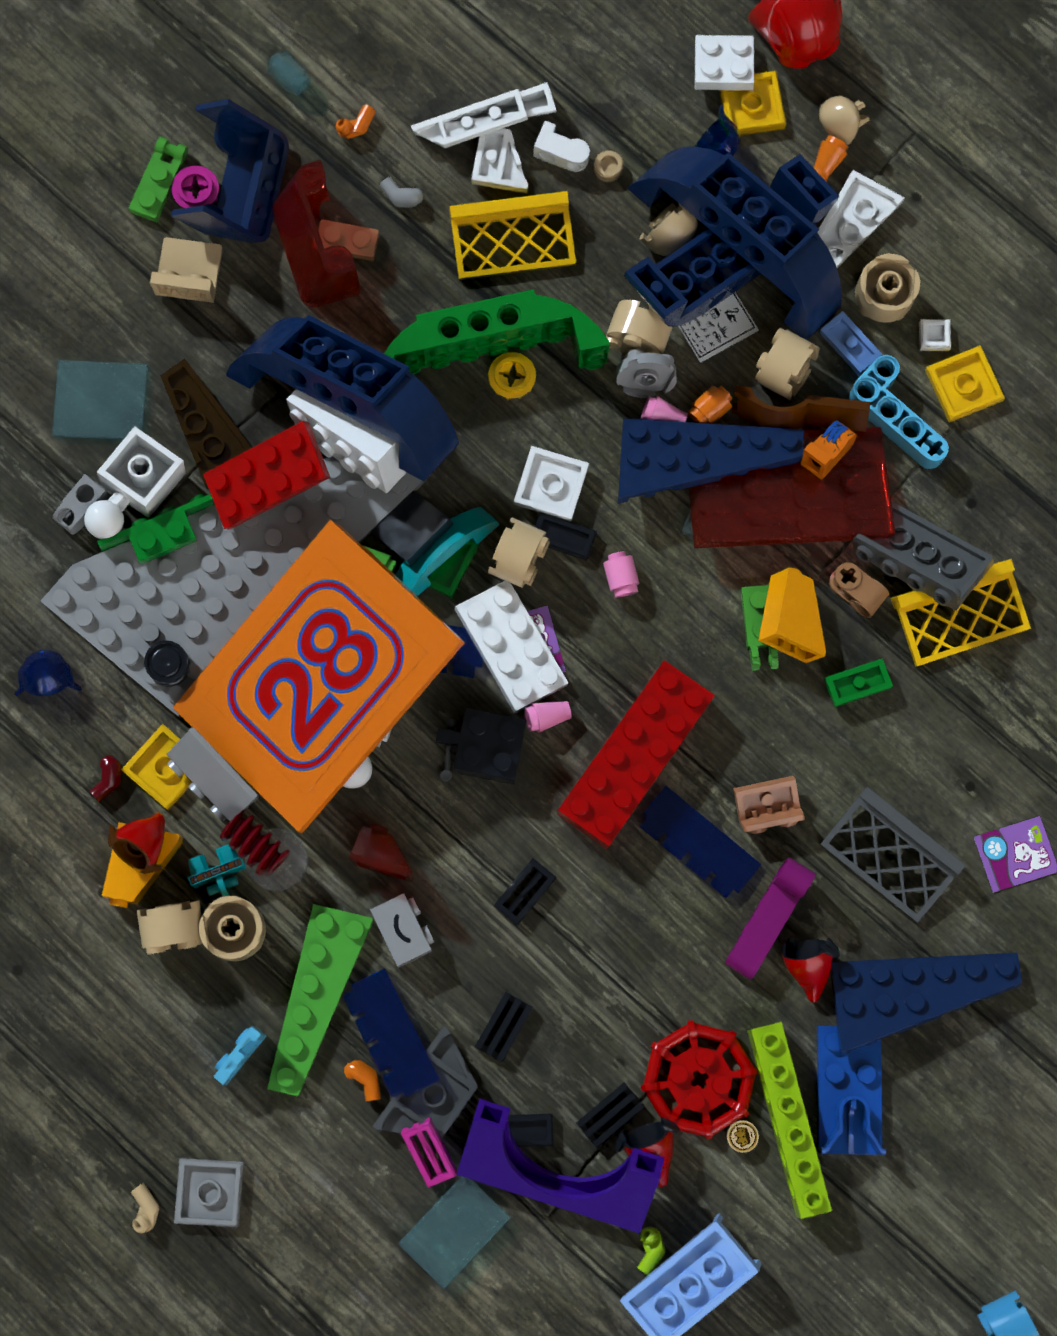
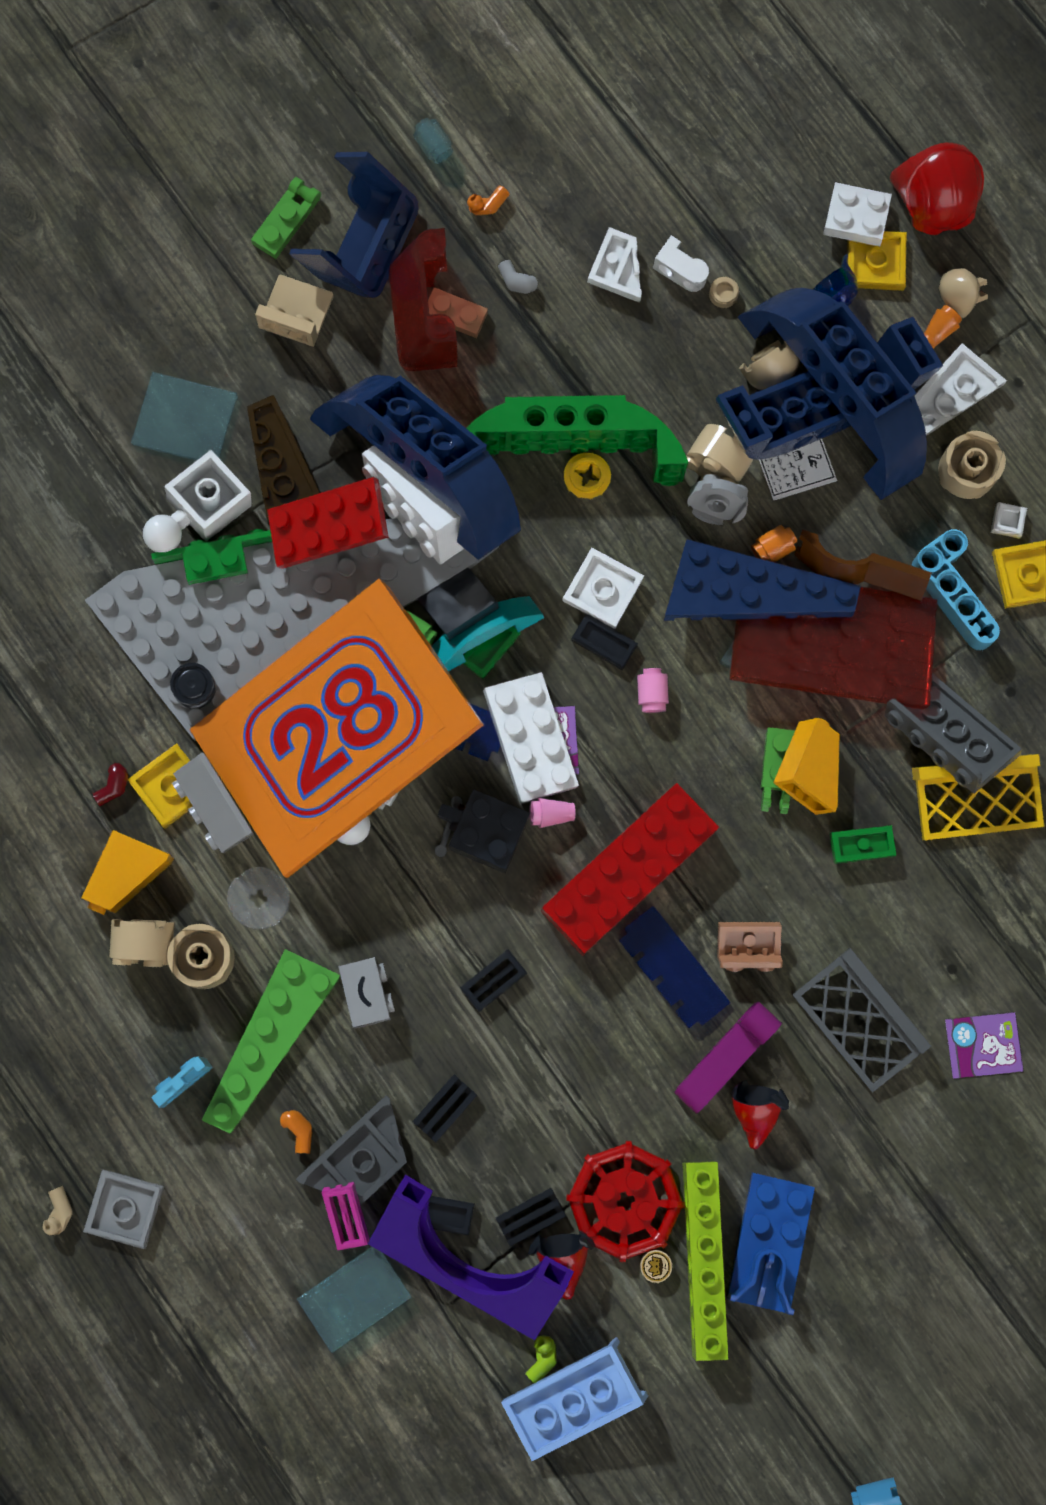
camera: 10 degrees right, 0 degrees up
clear blue hair [14,649,82,696] -> none
light grey leg [53,474,112,534] -> none
hat [108,812,165,874] -> none
dark pink gear [172,166,220,208] -> none
teal hips [188,844,247,897] -> none
dark red piece [220,810,291,877] -> none
clear blue windscreen [343,968,440,1098] -> none
clear red slope [349,823,414,883] -> none
white wedge [411,82,557,148] -> none
yellow fence [449,191,576,280] -> none
tan brick [488,517,550,588] -> none
bright pink cone [641,396,688,422] -> none
tan brick [755,328,820,400] -> none
orange leg [801,420,857,480] -> none
medium blue plate [819,311,882,376] -> none
medium nougat piece [829,562,889,618] -> none
dark blue wing [831,953,1022,1057] -> none

